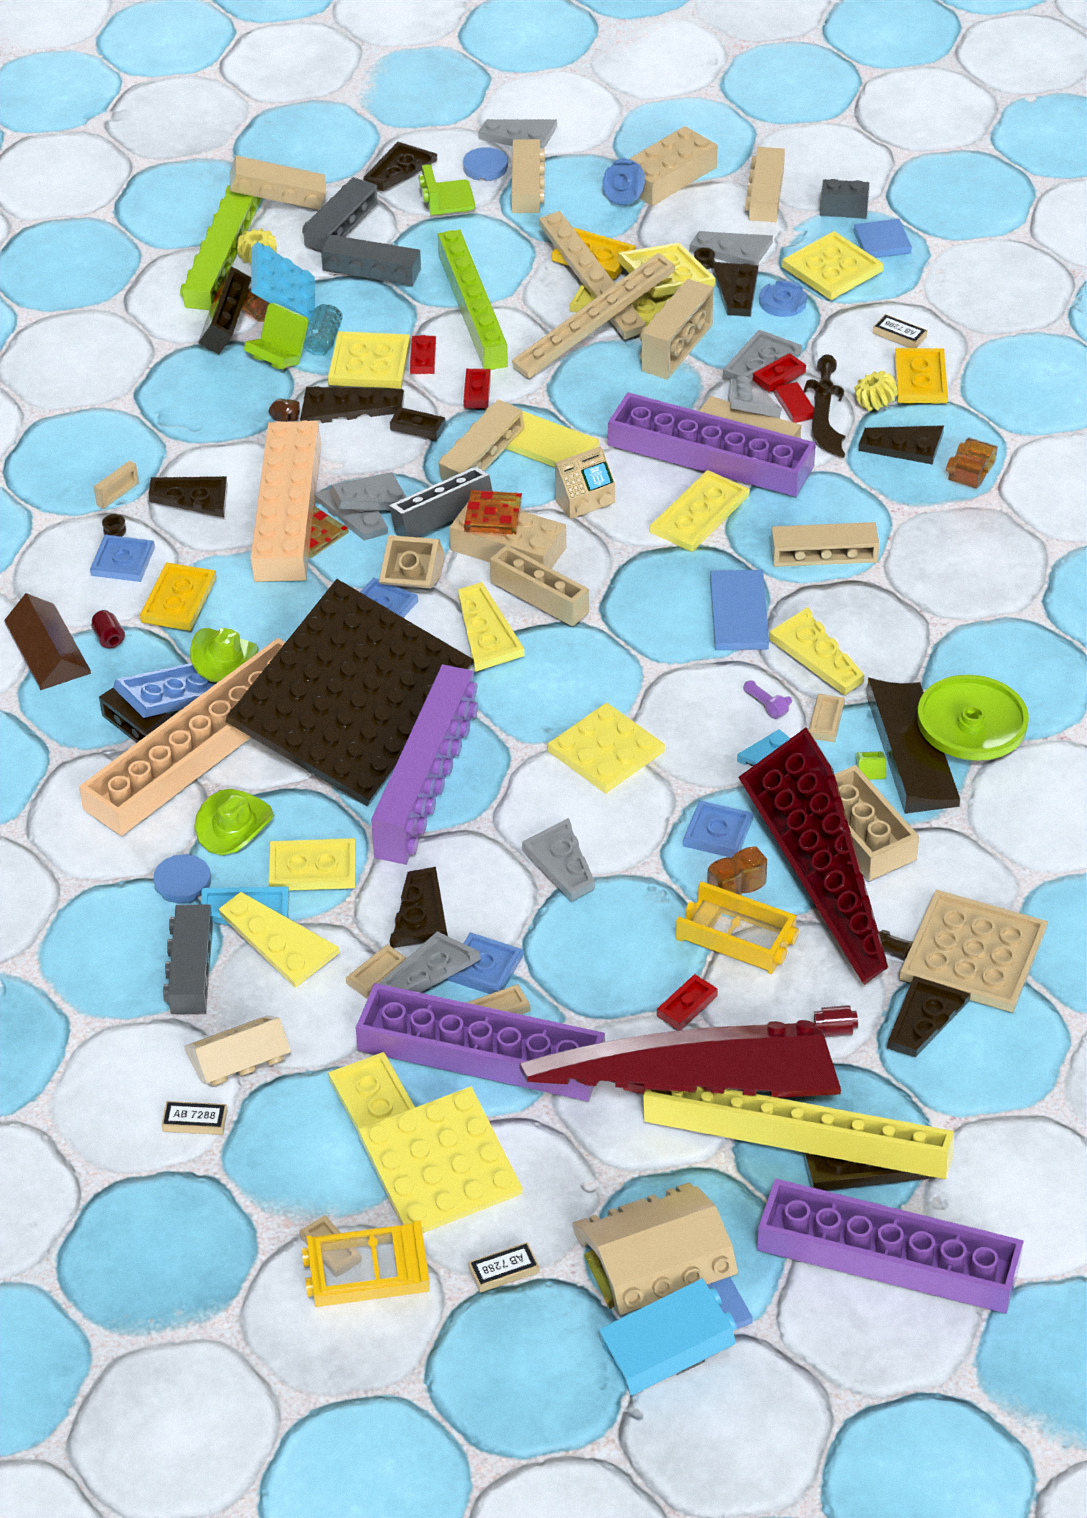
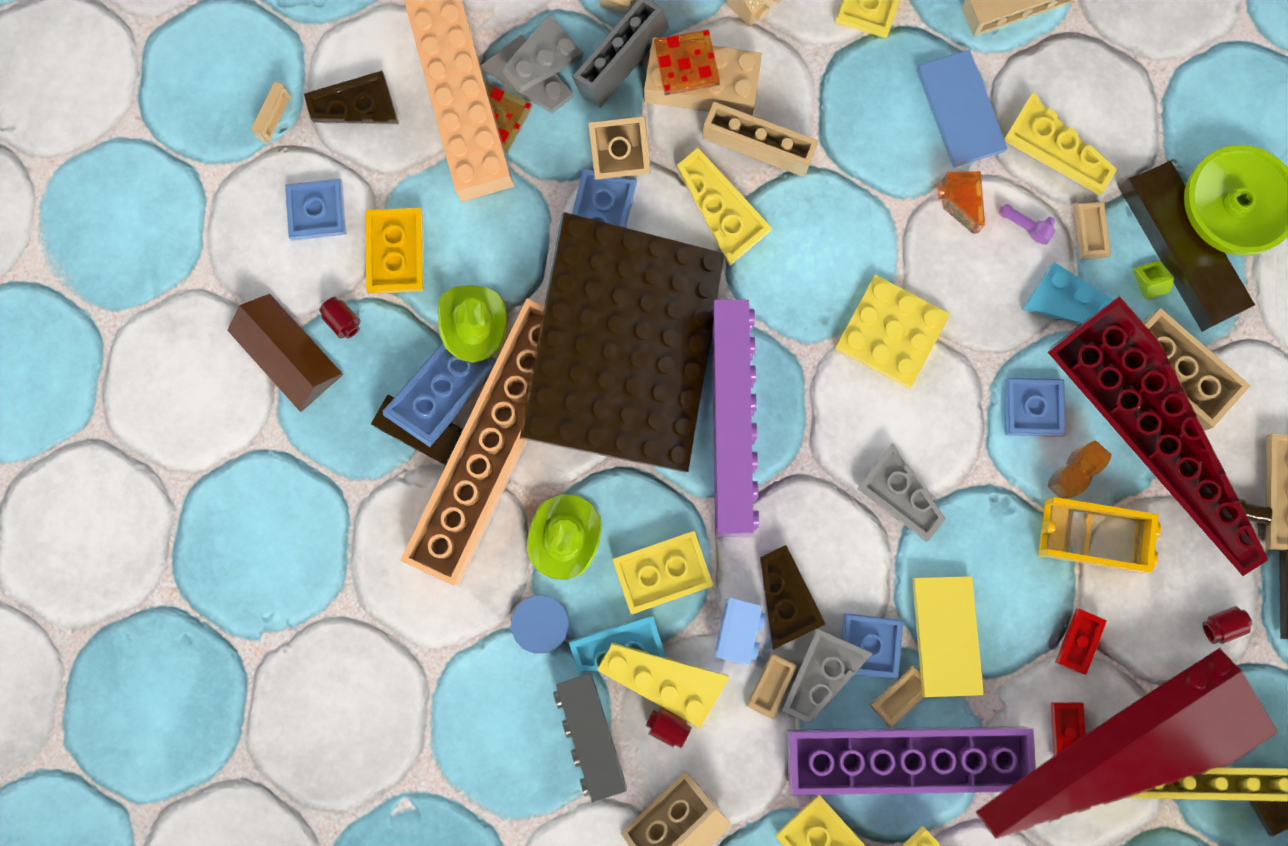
camera: 15 degrees left, 35 degrees up
dark brown bush [102,514,126,537] -> none
none -> dark red brick [645,707,692,748]
none -> light blue slope [714,598,766,665]
none -> light yellow tile [912,576,984,698]
none -> clear orange slope [937,171,985,234]

